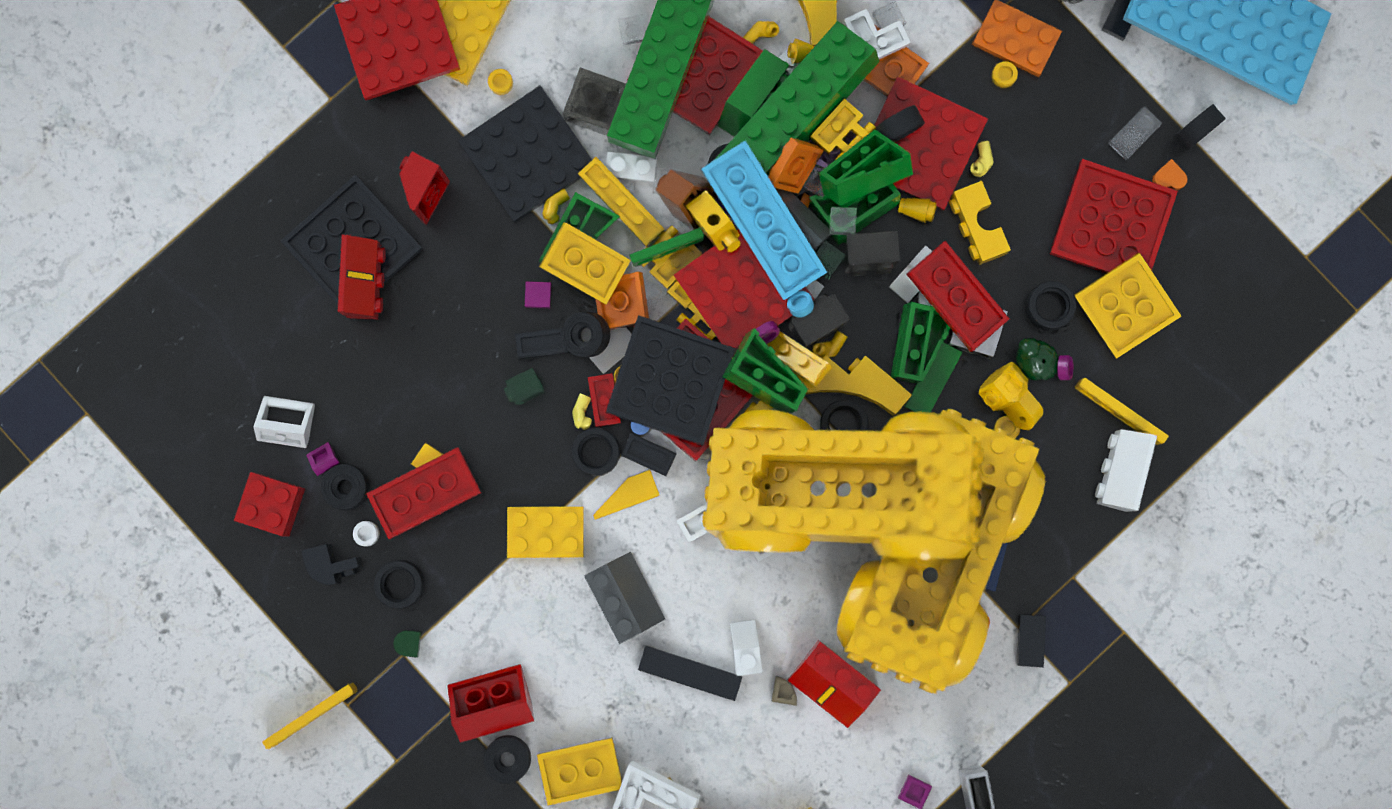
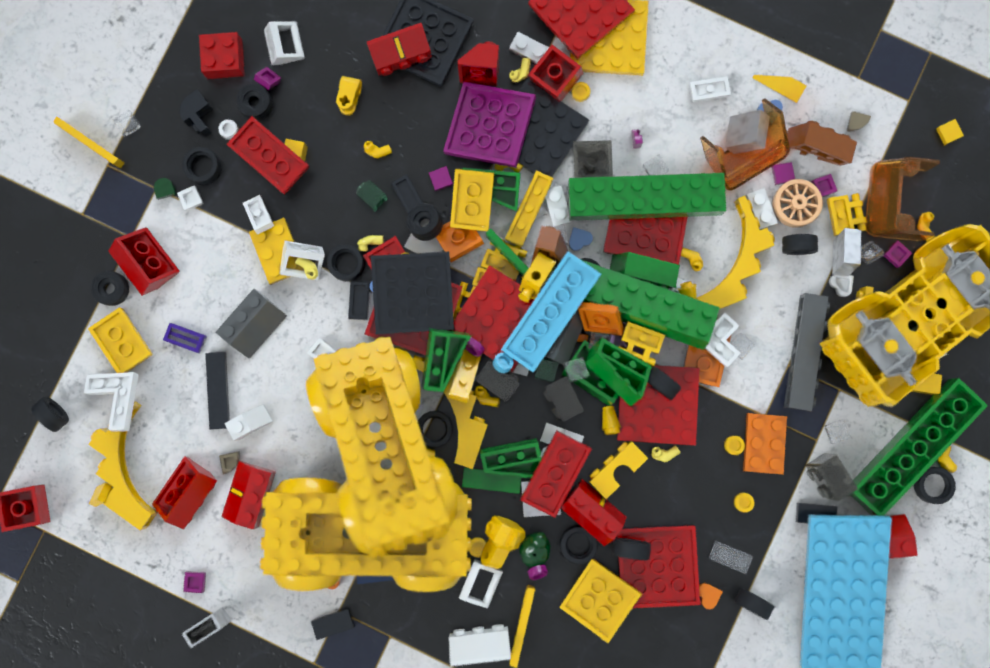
camera: 70 degrees right, 0 degrees up
yellow sticker [593,470,660,520] -> none
none -> clear tile [113,110,141,137]
none -> red slope [152,456,217,529]
none -> dark purple tile [163,323,207,354]
none -> white tile [177,185,204,211]
none -> white plate [243,195,274,235]
none -> white tile [280,241,325,281]
none -> light yellow arm [295,257,318,280]
none -> yellow piece [336,76,362,115]
none -> yellow arm [364,141,392,158]
none -> magenta plate [443,82,536,168]
none -> white tile [459,559,503,608]
none -> white plate [509,32,549,64]
none -> light yellow arm [509,58,531,82]
none -> red brick [528,45,584,102]
none -> red slope [561,479,626,546]
none -> medium blue tile [569,227,593,251]
none -> black tyre [612,538,651,560]
none -> magenta tile [631,129,643,149]
none -> yellow tile [734,492,754,512]

